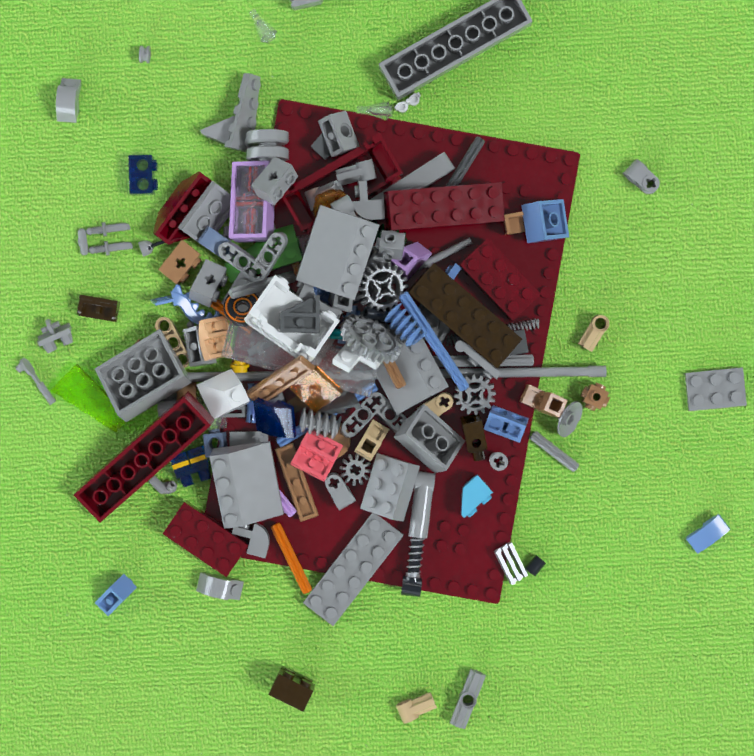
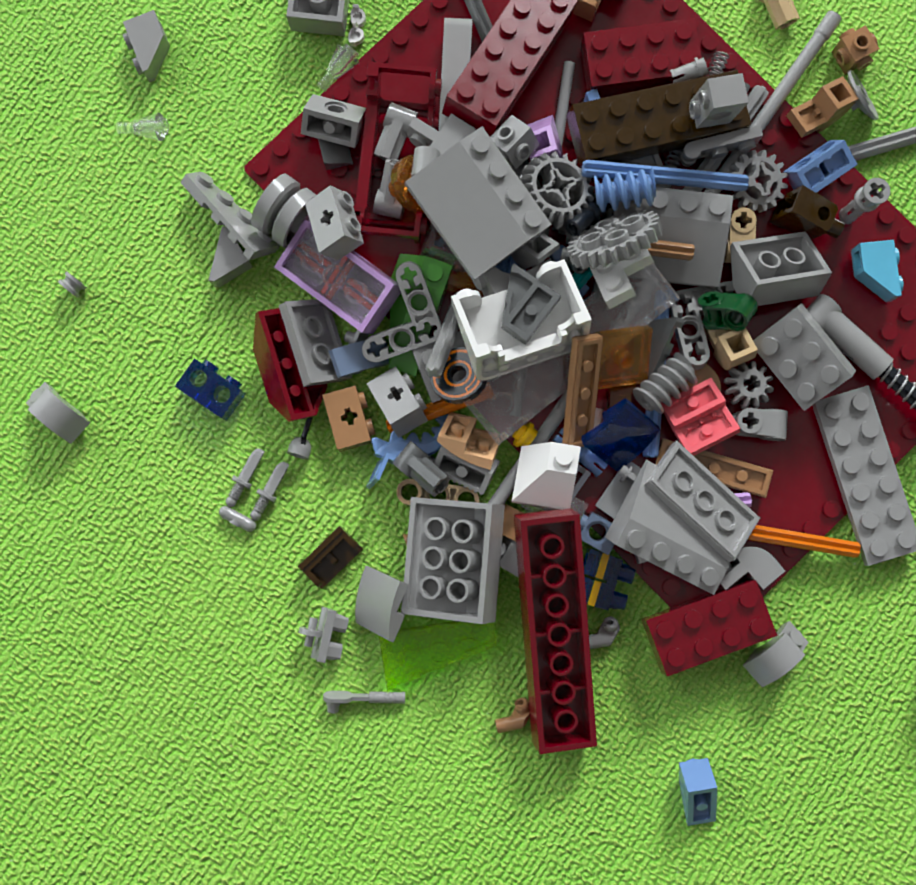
camera: 55 degrees left, 5 degrees down
none -> light grey slope [355,566,408,642]
none -> dark grey piece [392,441,451,497]
none -> medium nougat arm [495,697,530,733]
none -> light grey tile [644,441,760,562]
none -> light grey pin [670,57,709,83]
none -> light grey brick [689,73,749,128]
none -> dark green piece [698,291,758,331]

